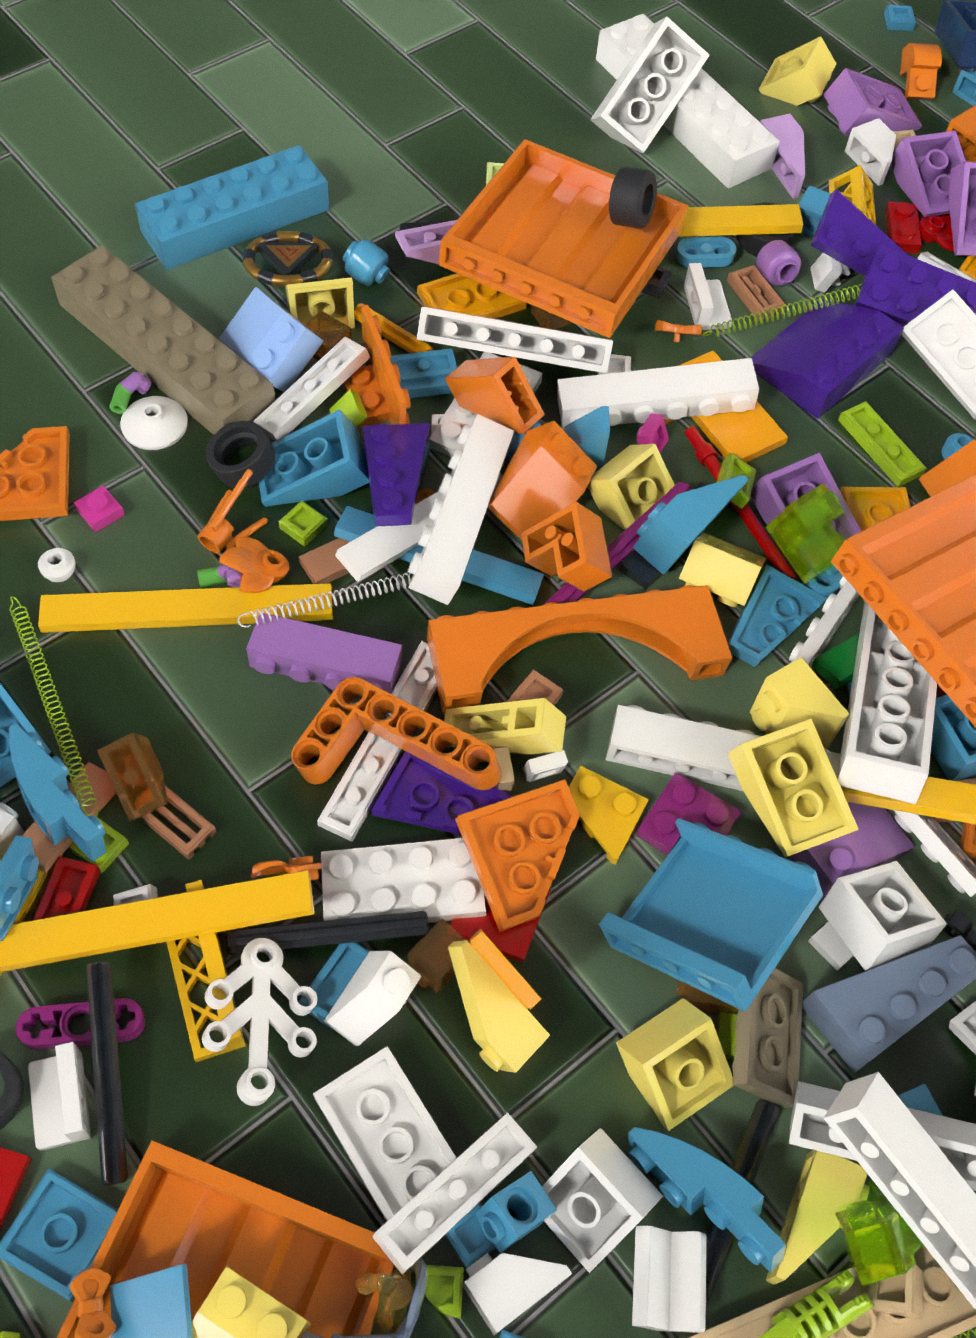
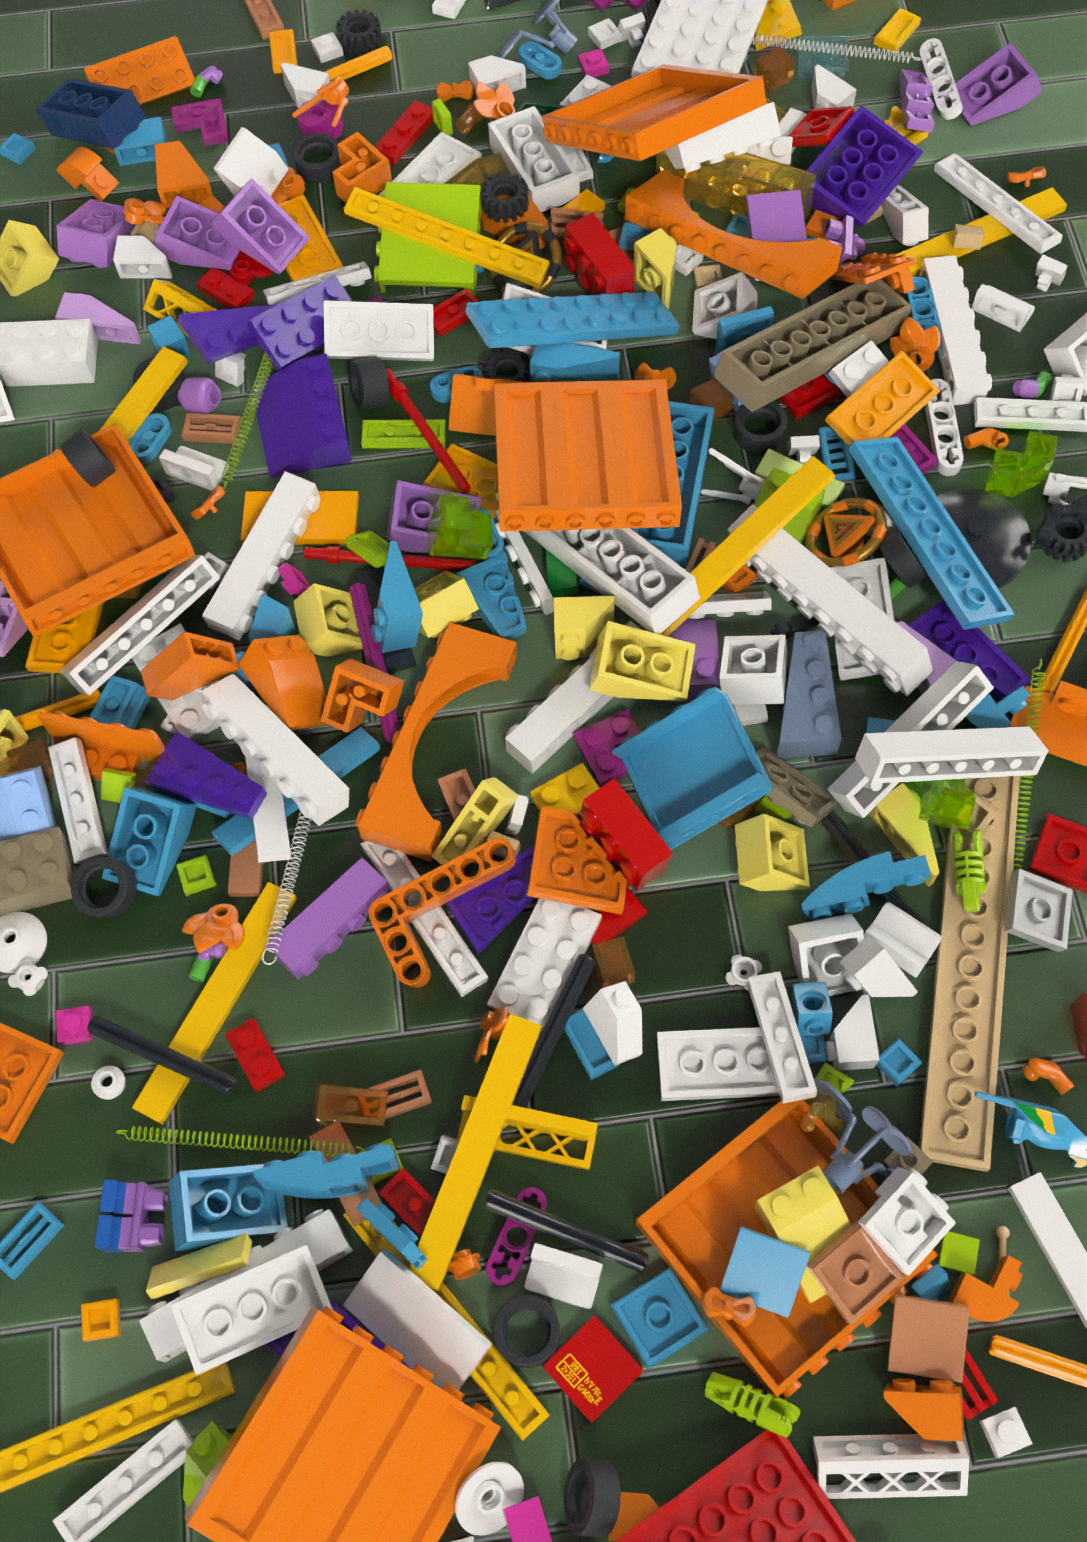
camera: 50 degrees left, 5 degrees up
orange plant [197,469,268,554] -> none
white plant [202,938,317,1106] -> none
light yellow slope [448,940,550,1073] -> none
light orange tile [470,929,541,1009] -> none
none -> white plate [8,959,48,996]
none -> black axle [87,1016,237,1096]
none -> orange plate [123,198,167,225]
none -> red plate [224,1017,286,1093]
none -> black tyre [348,356,390,410]
none -> red bar [386,369,471,494]
none -> orange plate [448,1249,481,1280]
none -> red brick [579,778,673,892]
none -> white plate [725,955,762,991]
none -> white slope [839,936,918,997]

